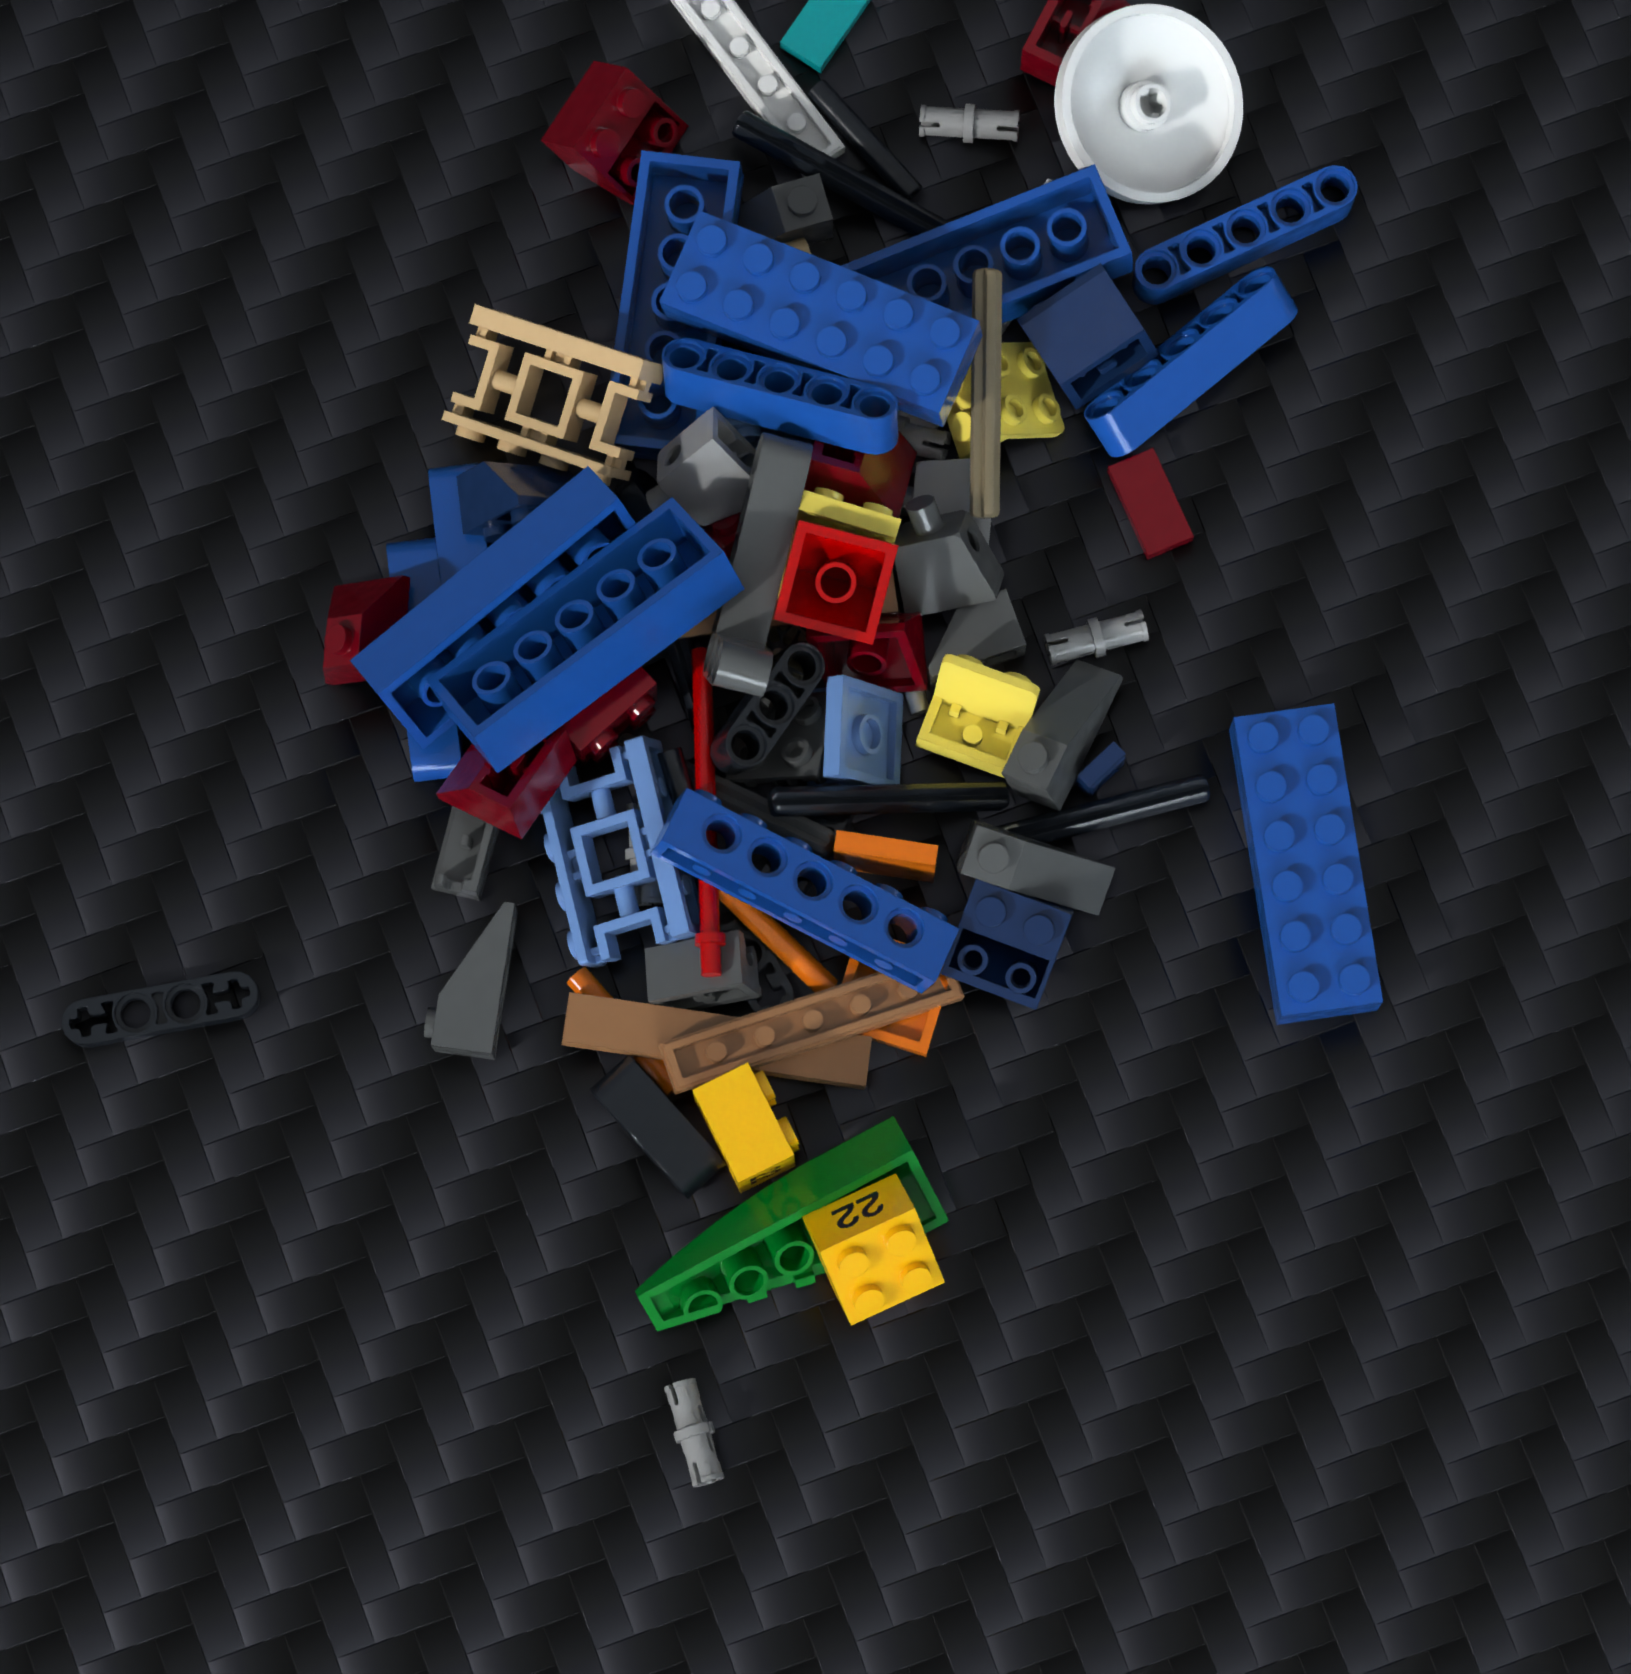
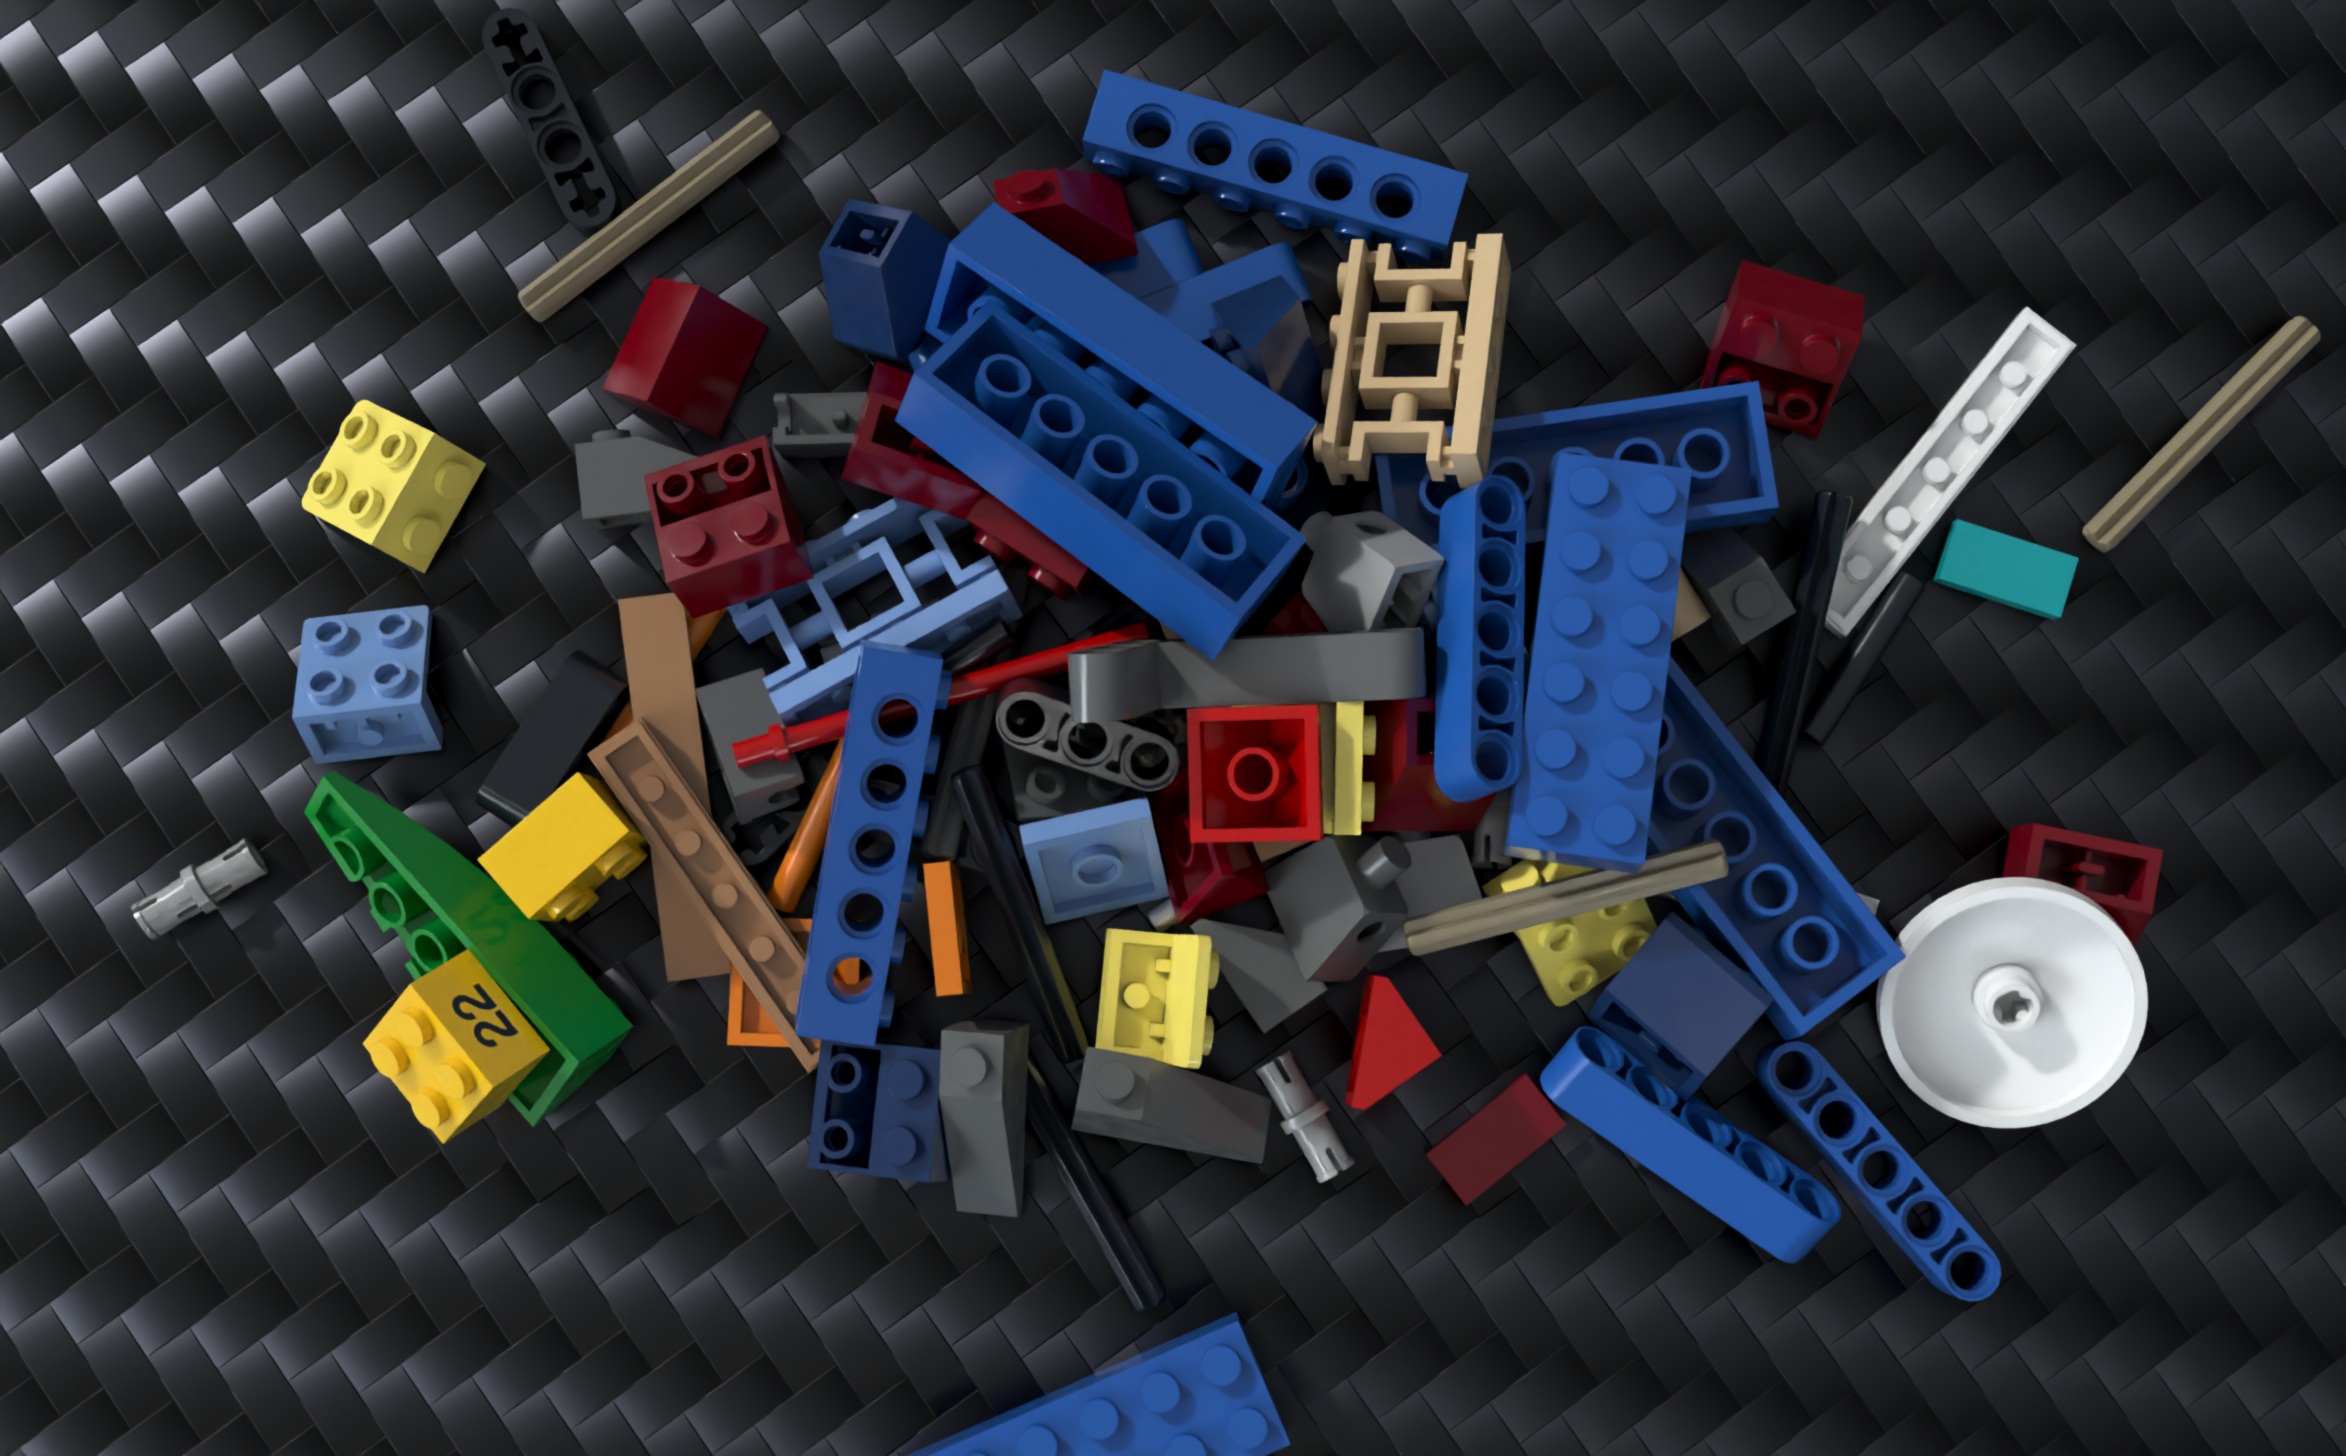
camera: 75 degrees right, 5 degrees up
light grey pin [919,103,1020,143] -> none
dark blue tile [1075,741,1126,797] -> none
none -> medium blue bracket [292,605,444,764]
none -> light yellow bracket [302,400,486,574]
none -> dark tan axle [518,110,780,322]
none -> dark red slope [602,277,769,441]
none -> dark red slope [644,435,814,619]
none -> dark blue slope [819,199,952,363]
none -> blue brick [1082,69,1468,264]
none -> red slope [1344,975,1442,1110]

